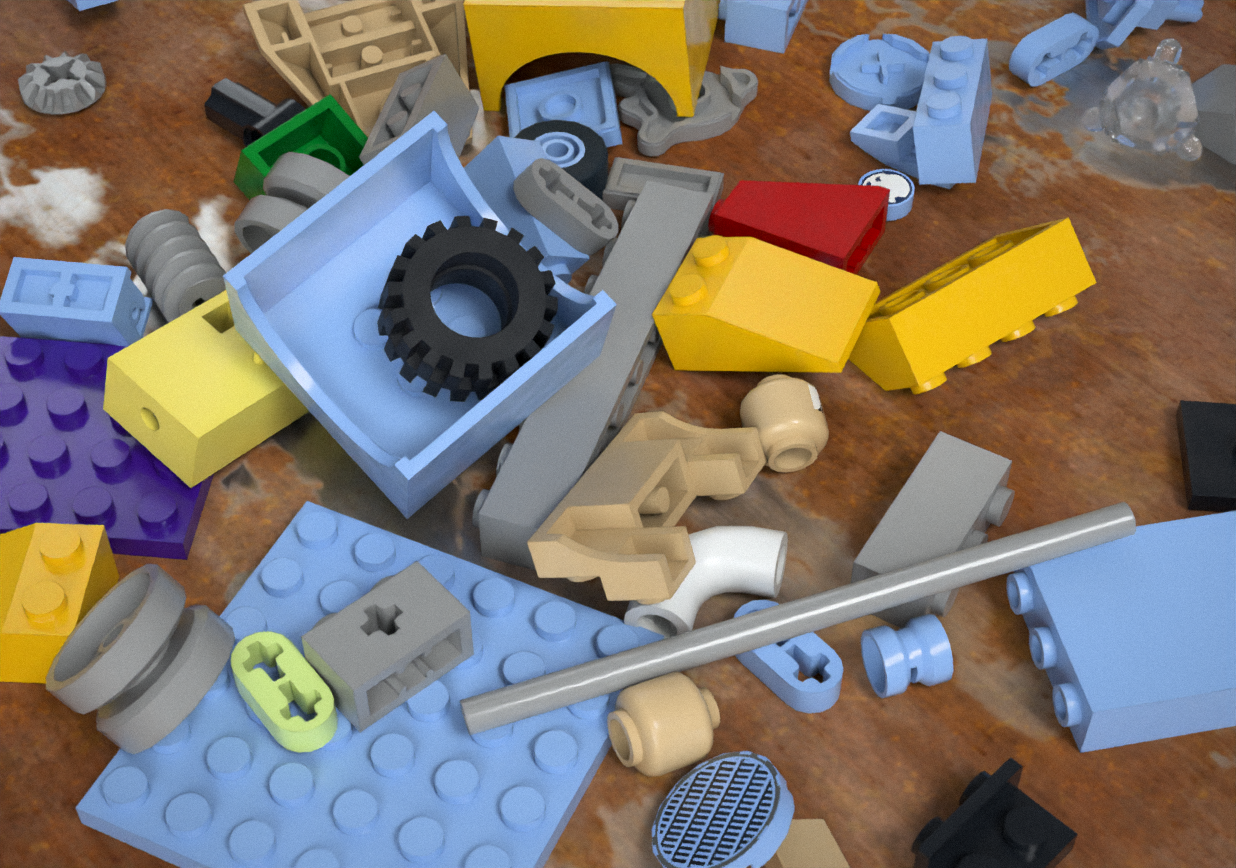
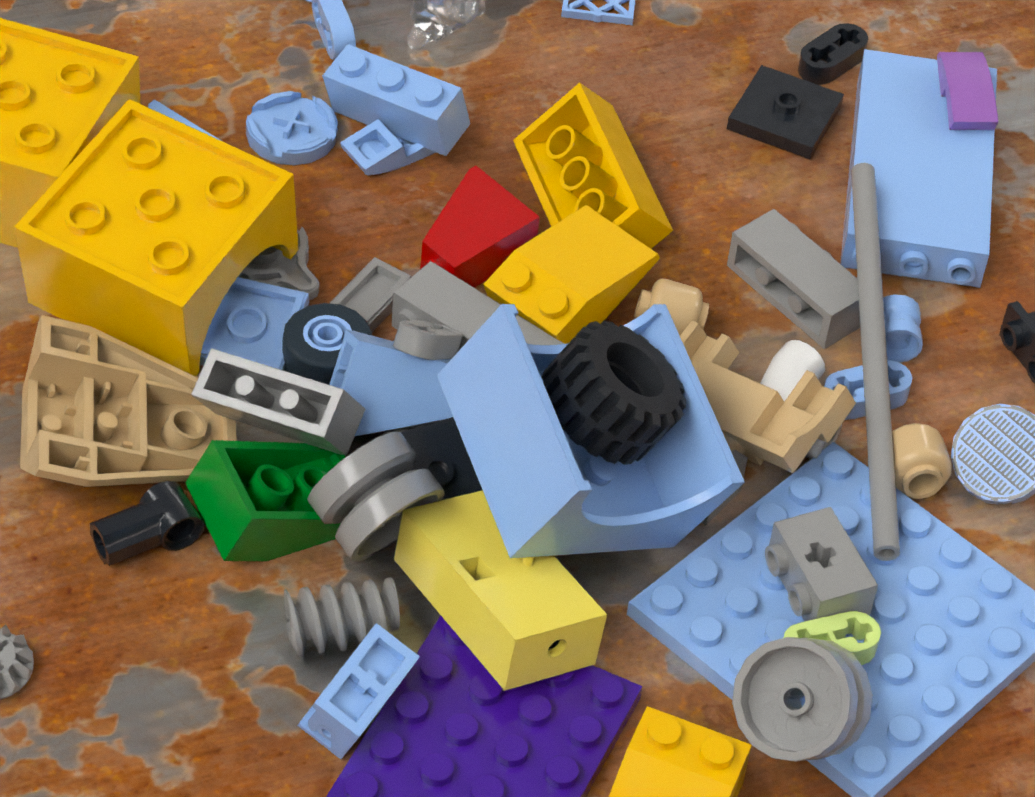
camera: 75 degrees left, 0 degrees up
tile [858,169,915,221] -> none

